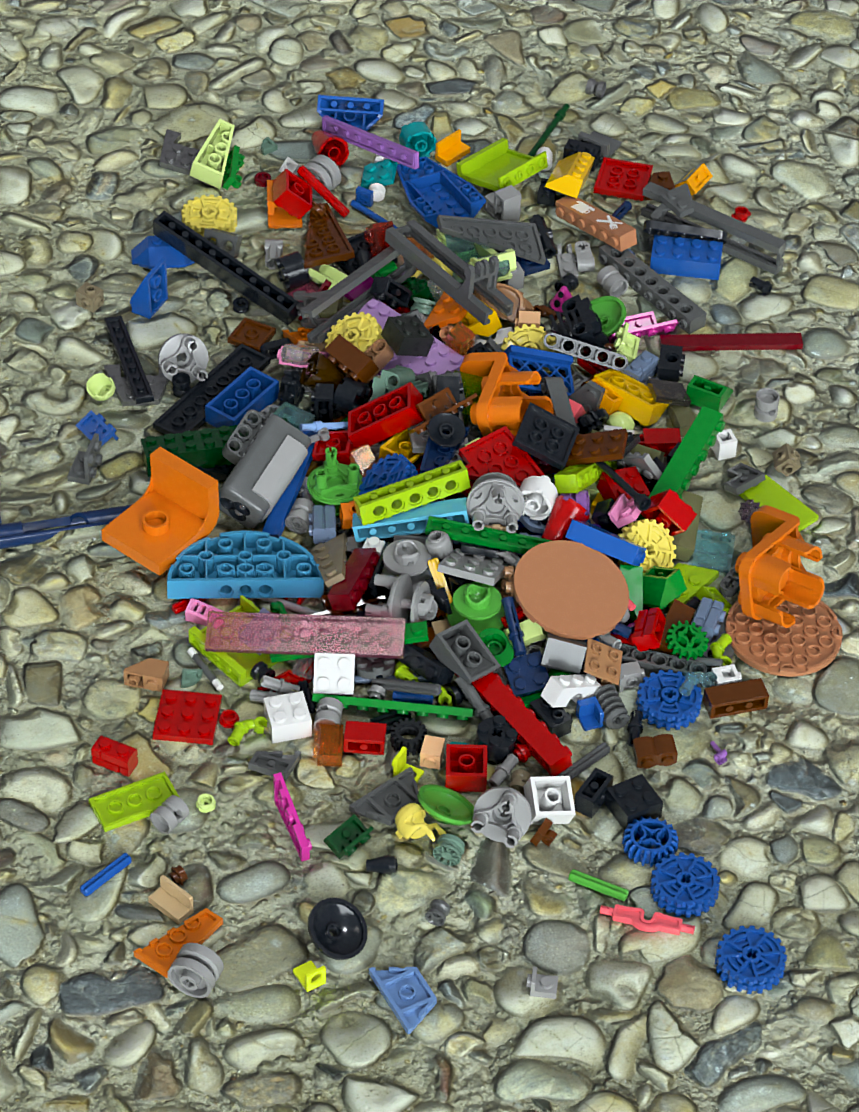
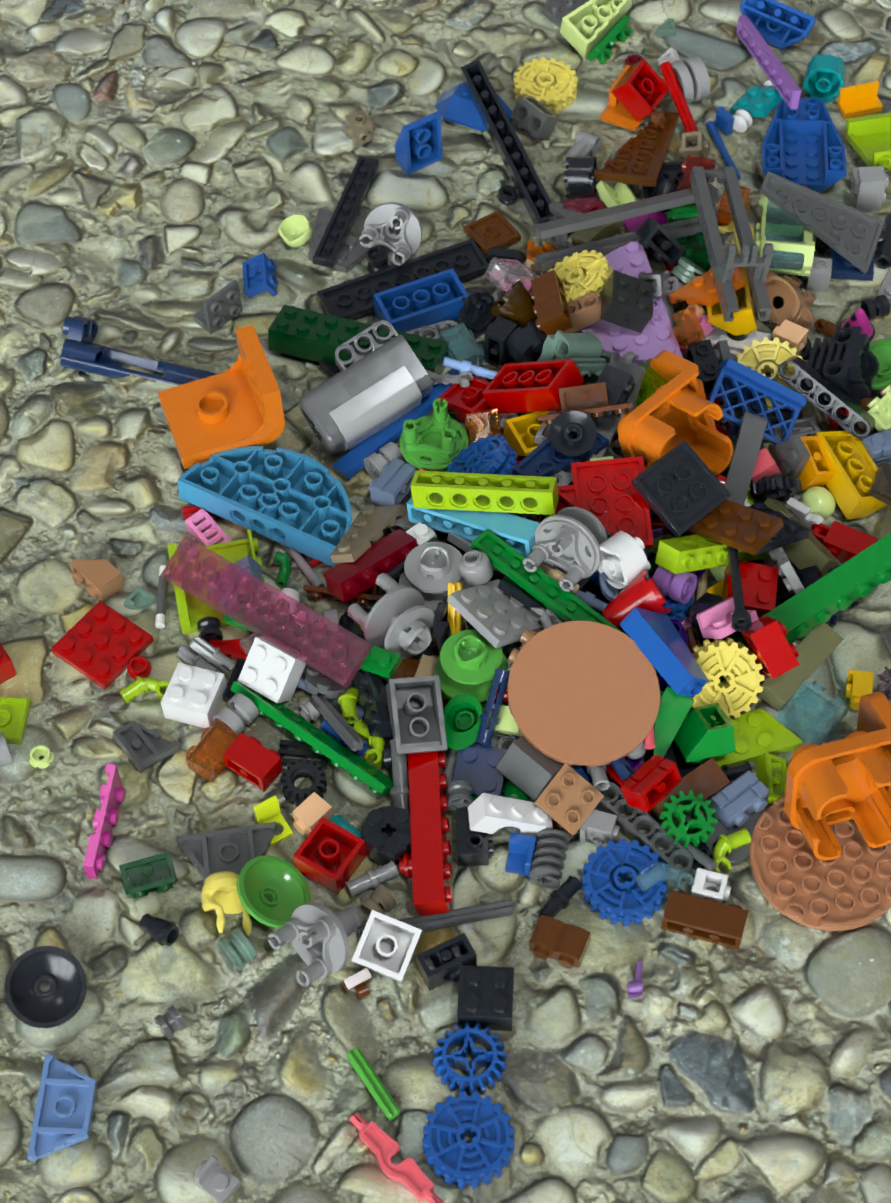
camera: 35 degrees right, 10 degrees up
red cone [311,130,349,166] -> none
none -> dark grey wheel [448,780,473,811]
none -> dark tan brick [679,131,710,161]
none -> yellow brick [845,669,874,711]

